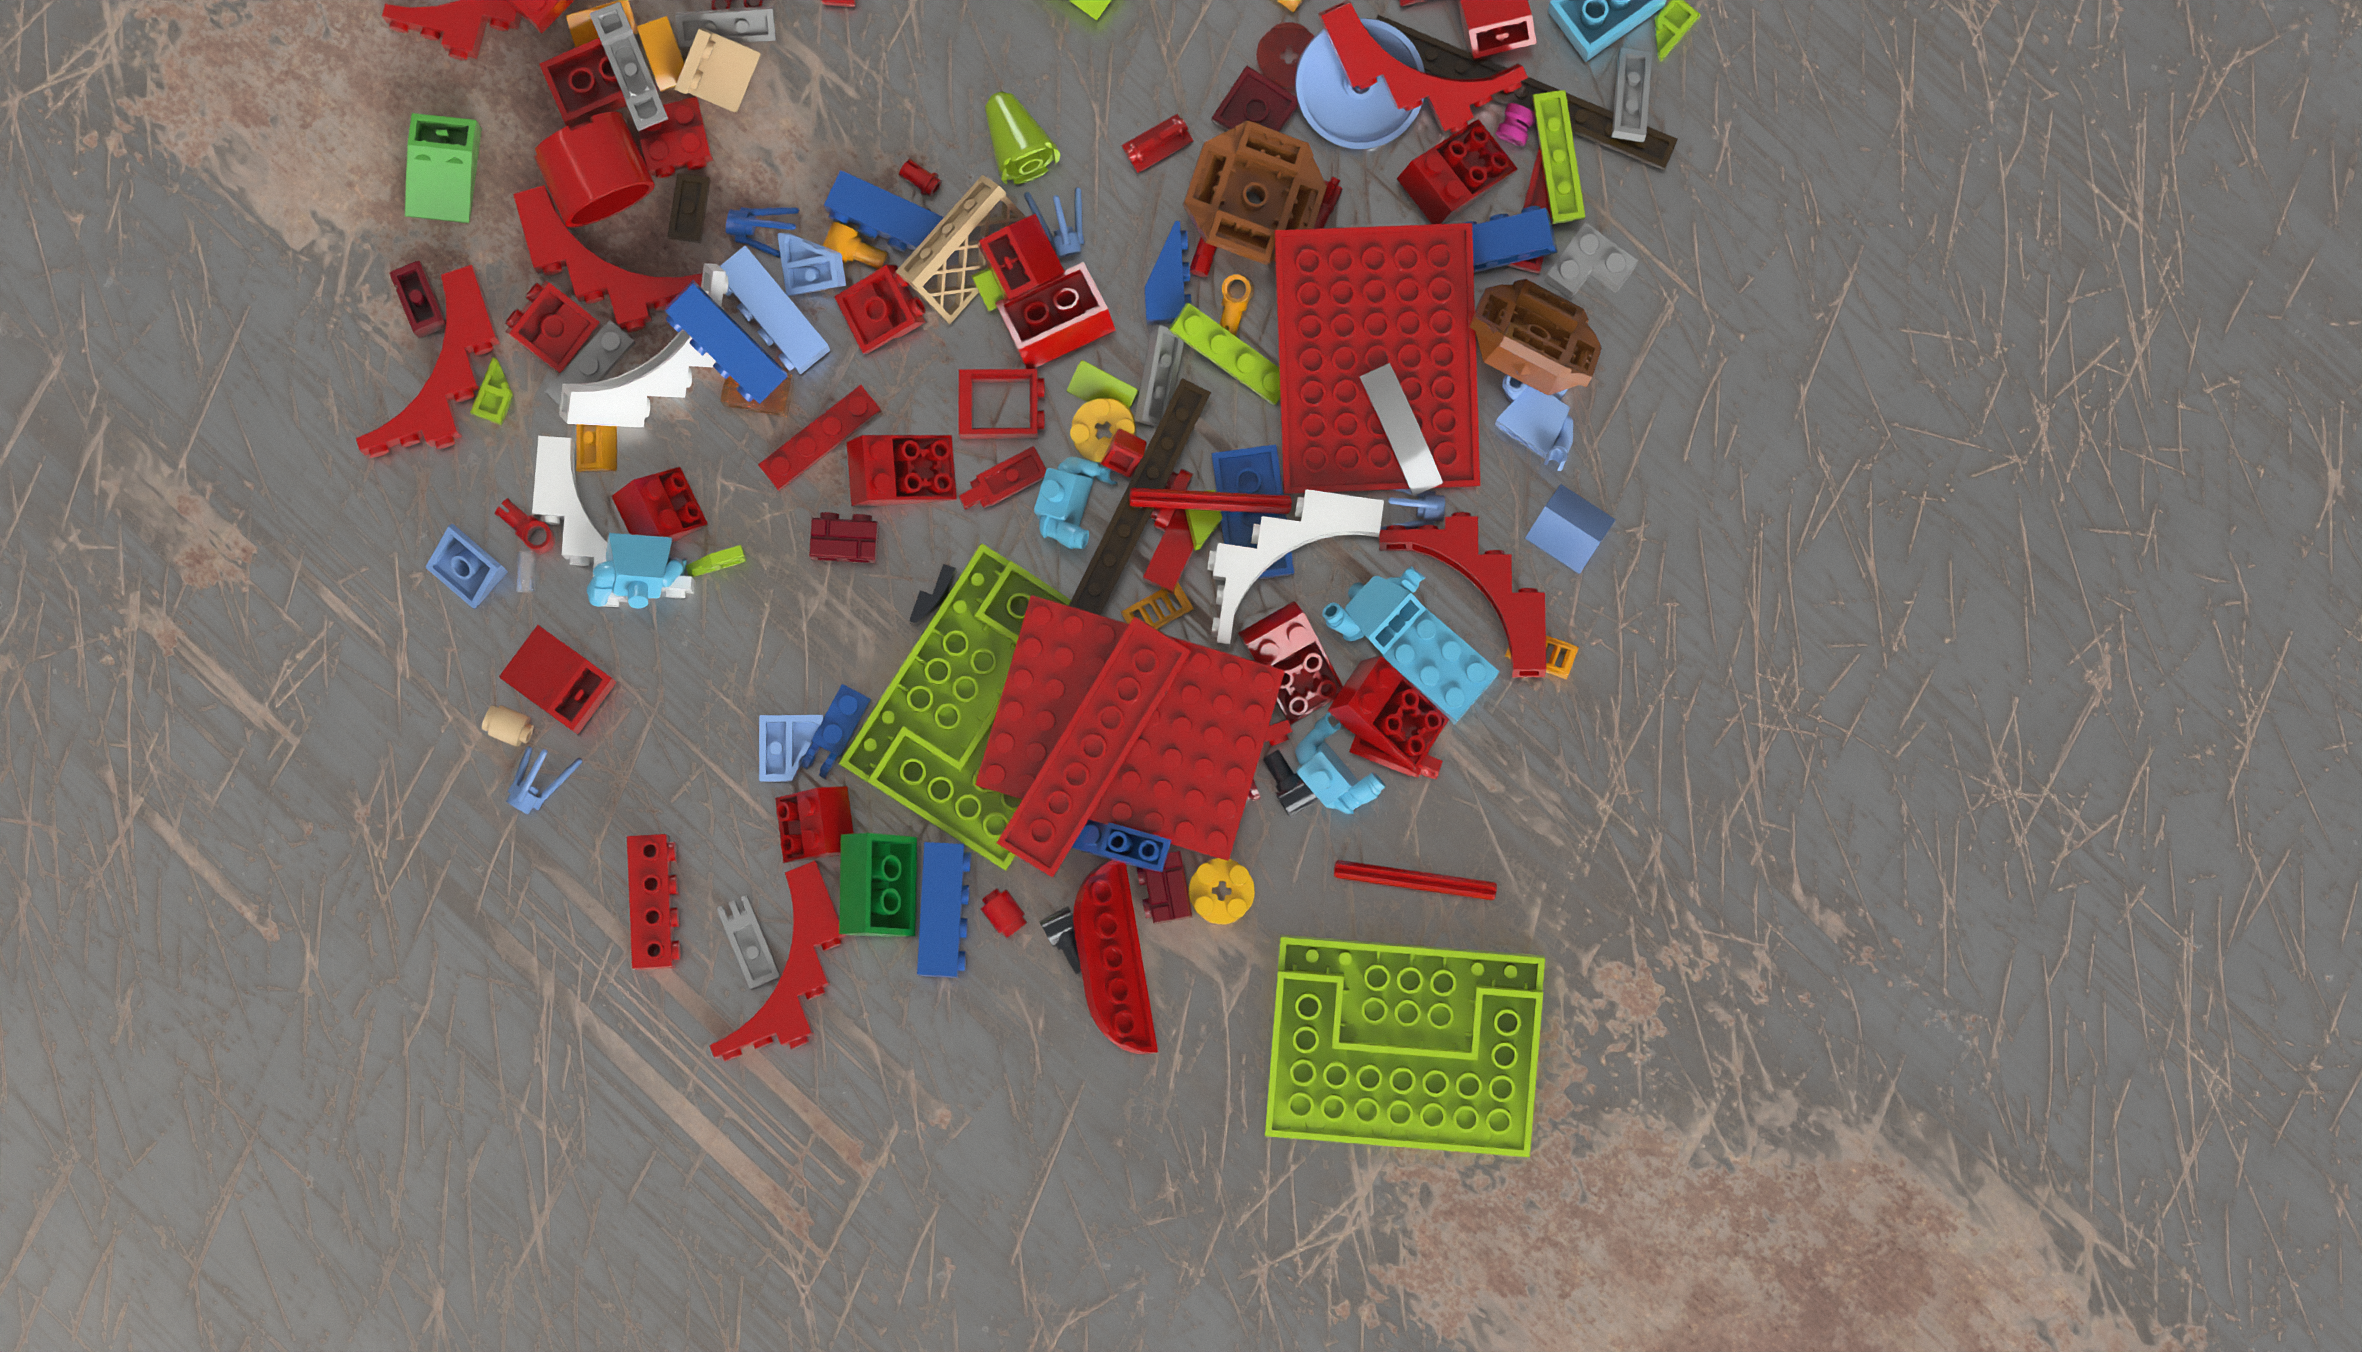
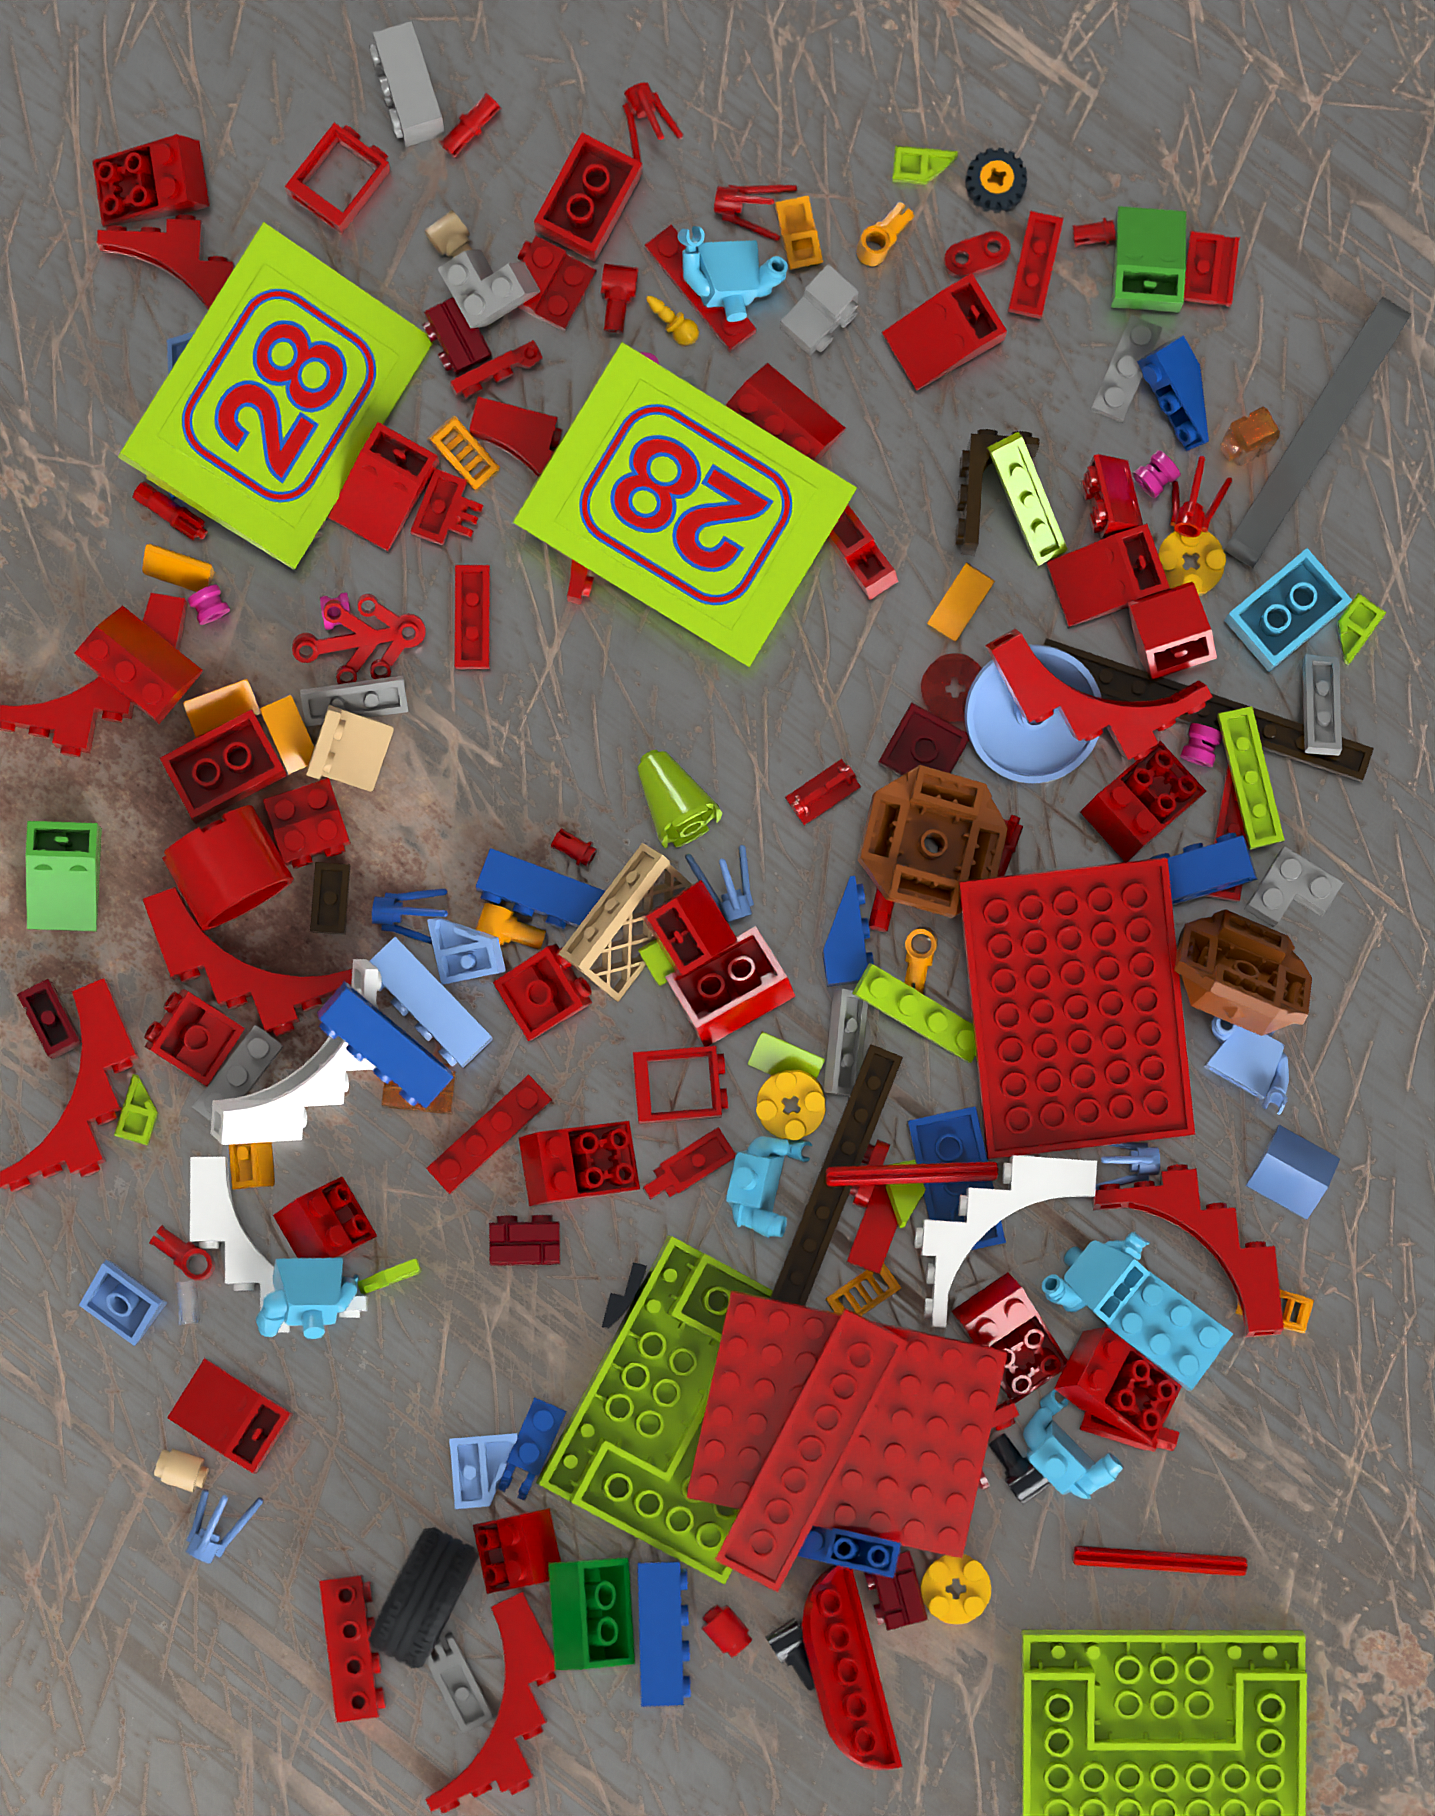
camera: 15 degrees left, 0 degrees up
light grey slope [590,1,668,131] -> none
red slope [1100,429,1147,478] -> none
light grey slope [1359,363,1443,496] -> none
none -> black tyre [368,1527,479,1669]

